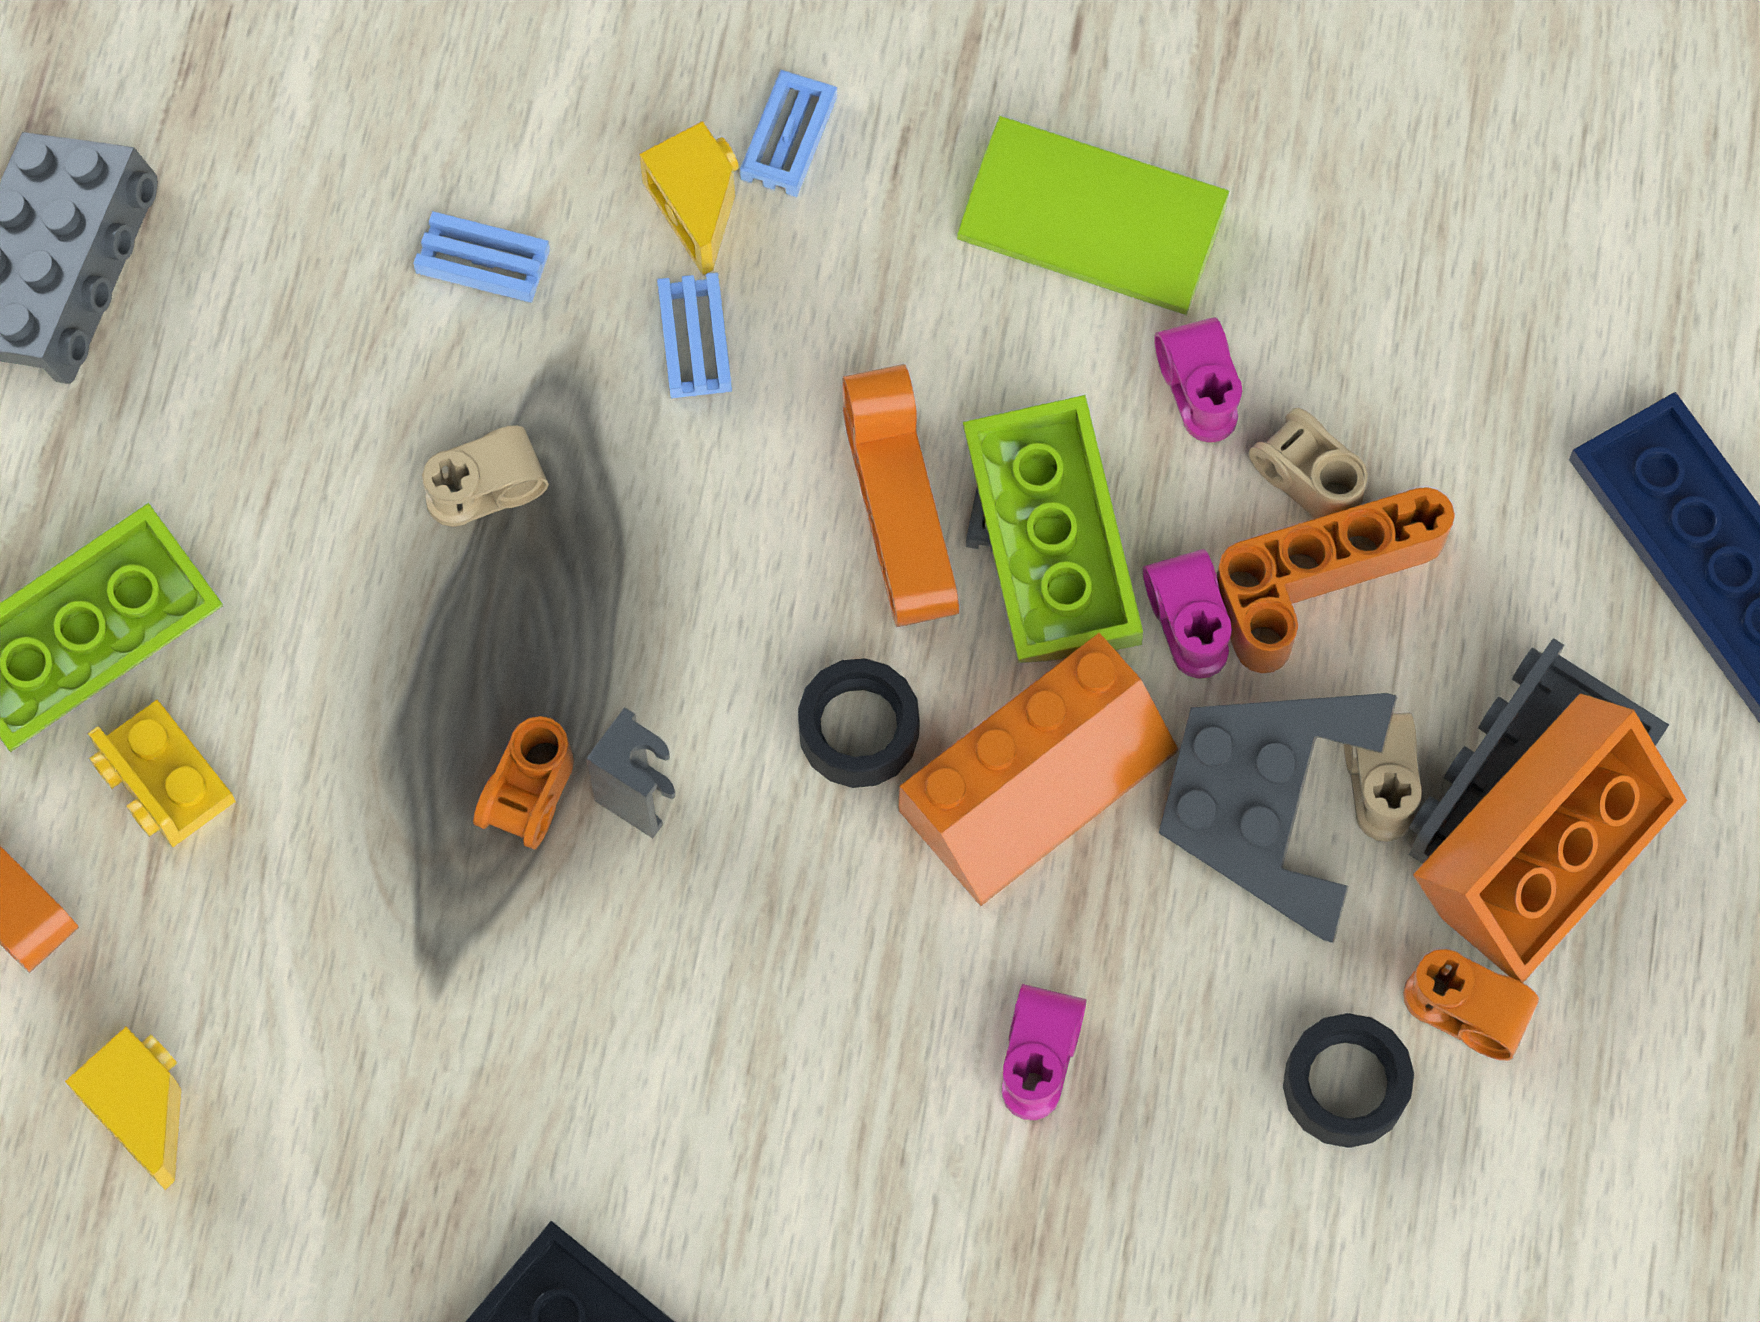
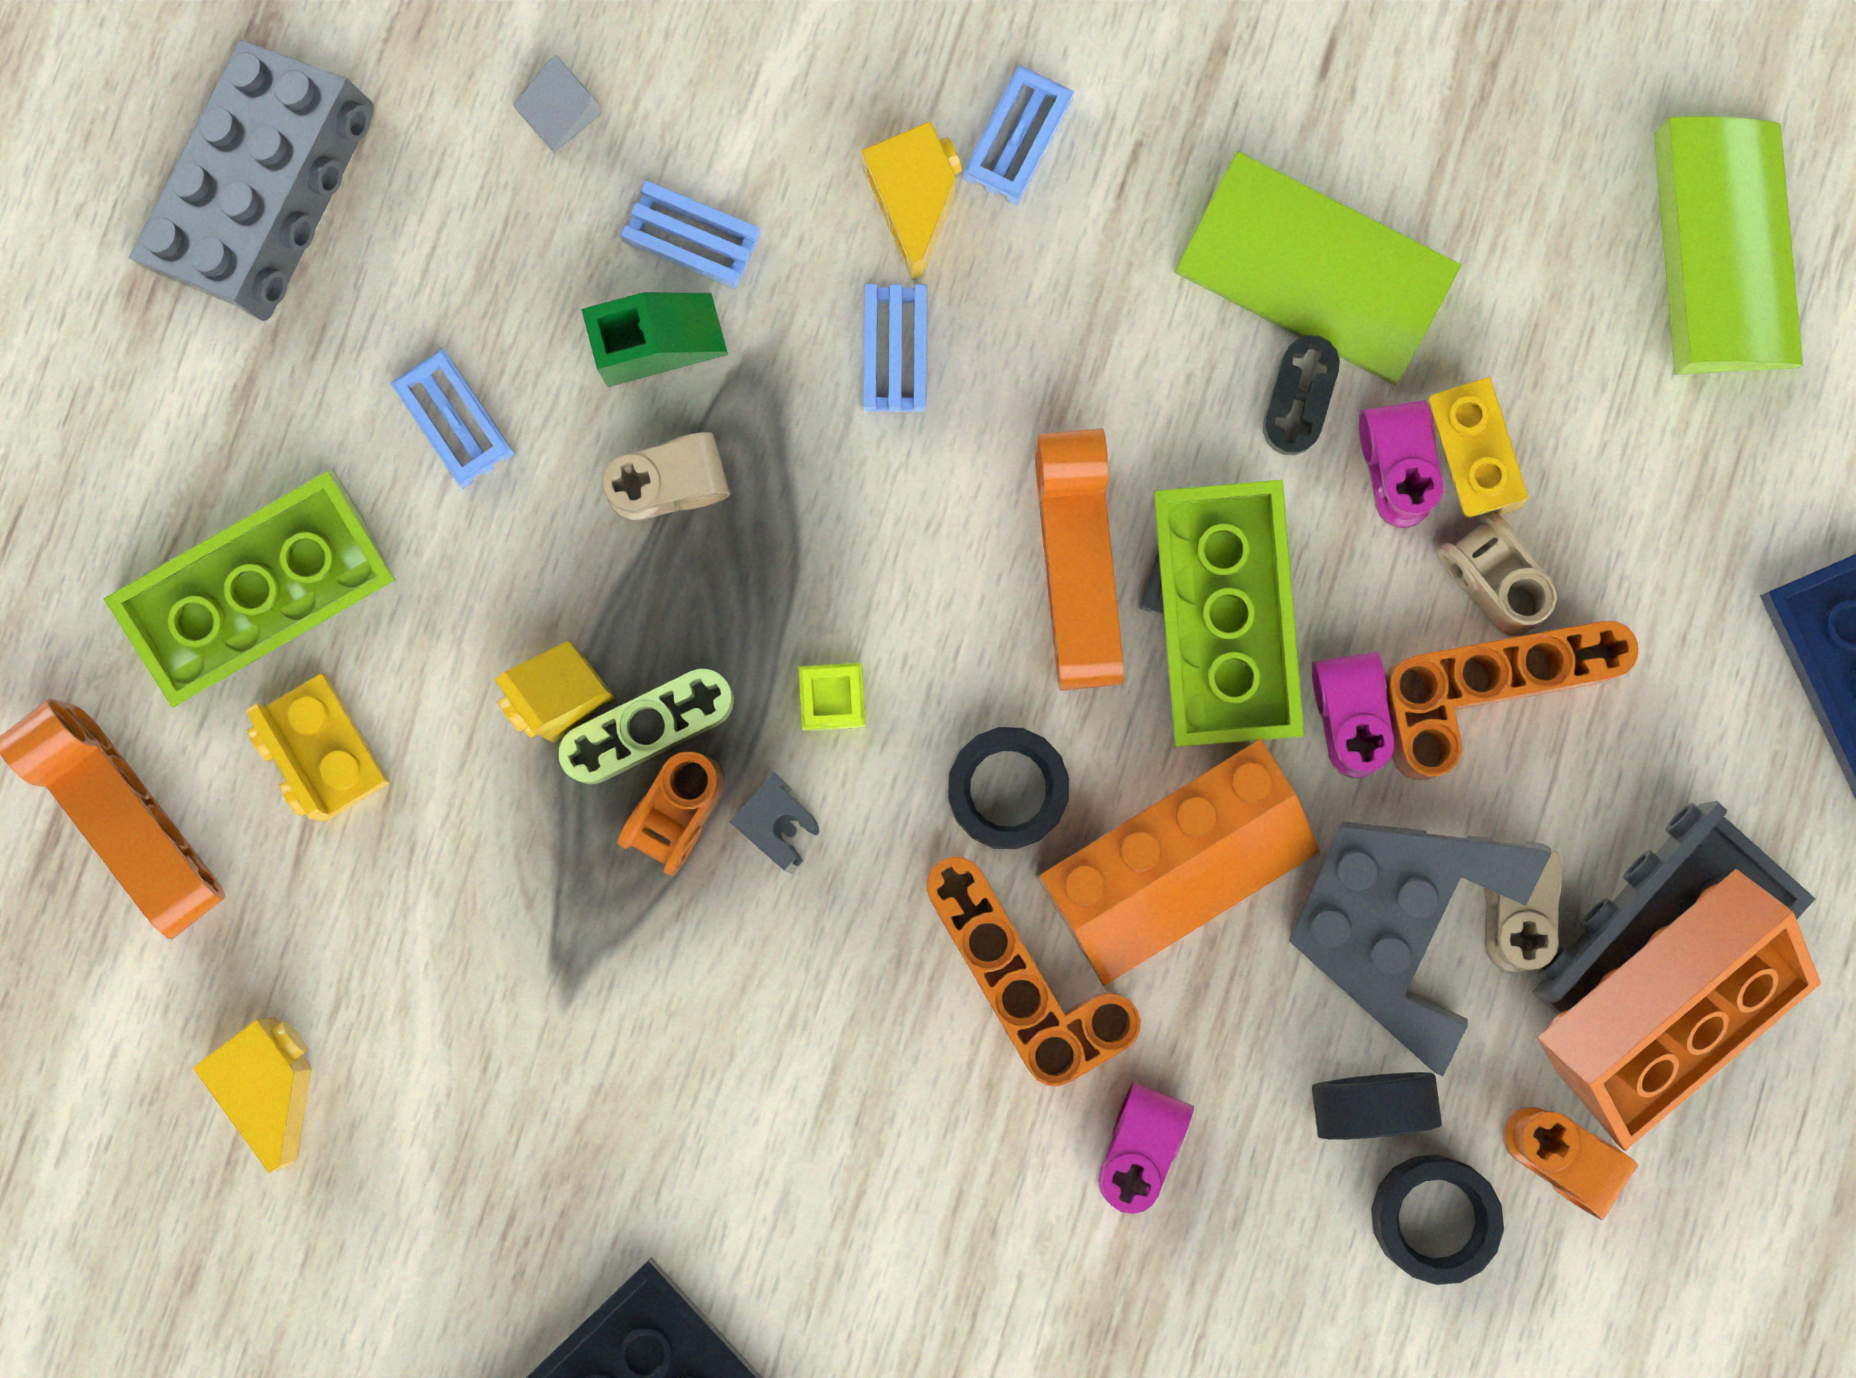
camera: 10 degrees right, 15 degrees up
none -> light blue tile [391,349,515,489]
none -> yellow slope [494,640,615,743]
none -> light grey slope [513,55,601,153]
none -> yellowish green beam [559,669,734,784]
none -> green slope [581,292,728,387]
none -> neon yellow tile [798,663,866,731]
none -> orange beam [927,857,1141,1086]
none -> pearl dark grey beam [1263,335,1340,456]
none -> black tyre [1312,1072,1442,1140]
none -> yellow bracket [1429,377,1529,517]
none -> lime slope [1654,116,1803,375]

